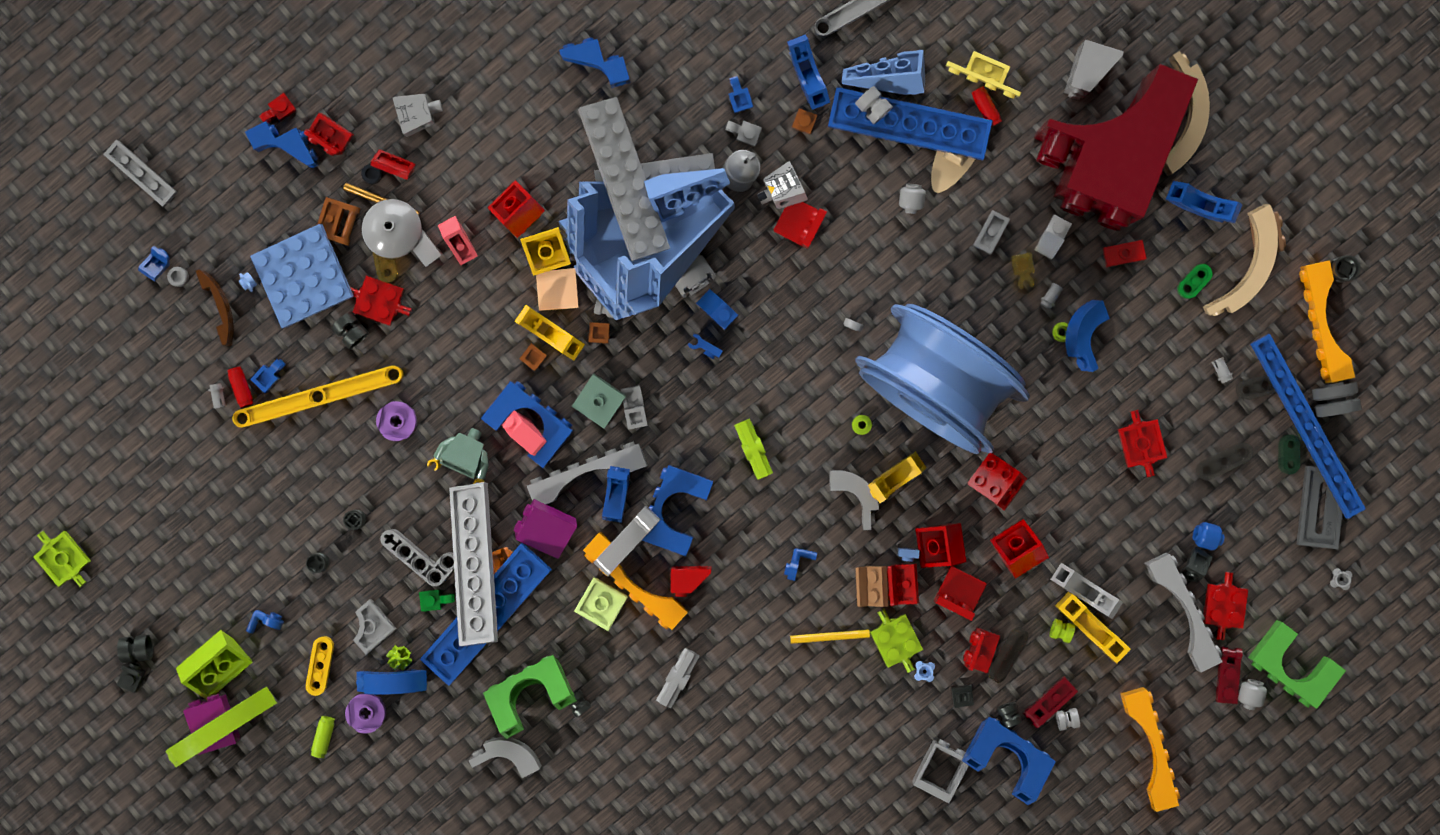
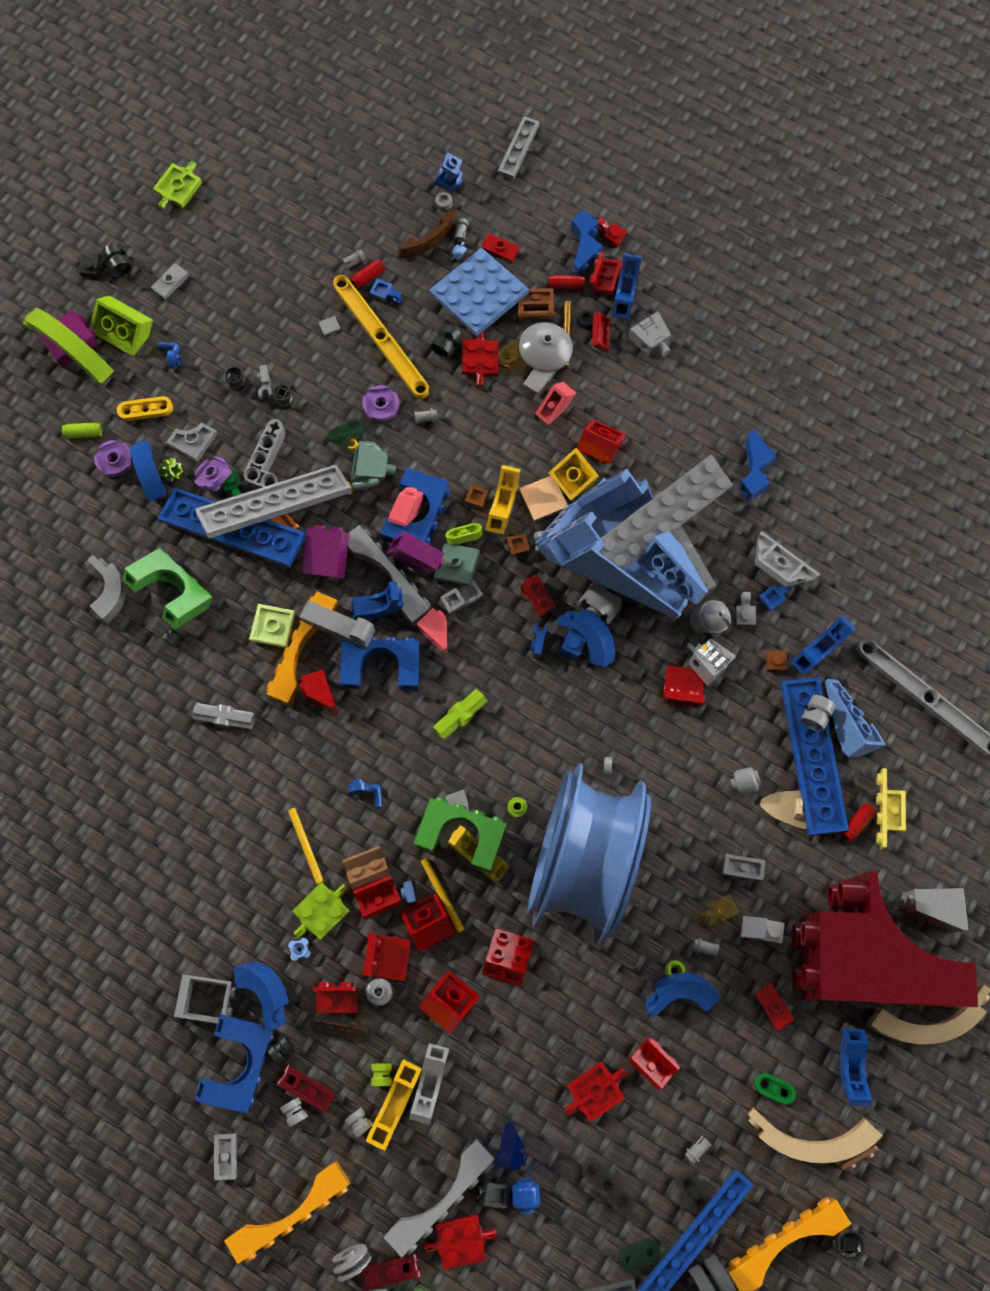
camera: 70 degrees right, 15 degrees down
none -> light grey plate [151,263,189,300]
none -> medium lavender plate [195,457,232,492]
none -> light grey plate [214,1133,237,1180]
none -> blue arch [233,962,289,1030]
none -> light grey plate [257,365,273,400]
none -> light grey piece [318,316,341,336]
none -> clear green plate [328,419,364,445]
none -> light grey piece [332,1244,371,1282]
none -> light grey wheel [344,1107,373,1138]
none -> light grey head [366,978,393,1006]
none -> magenta brick [386,532,445,576]
none -> bright green arch [414,797,507,873]
none -> light grey pin [415,408,438,424]
none -> coral slope [417,608,448,654]
none -> yellow bar [420,858,465,933]
none -> blue bracket [441,152,462,184]
none -> lime plate [445,523,483,545]
none -> light grey pin [454,218,469,243]
none -> red plate [481,233,520,263]
none -> clear blue slope [495,1118,528,1171]
none -> red plate [520,574,556,617]
none -> red piece [548,275,585,290]
none -> blue arch [557,609,615,667]
none -> blue arch [612,253,642,320]
none -> red bracket [628,1037,680,1091]
none -> light grey wing [755,532,820,587]

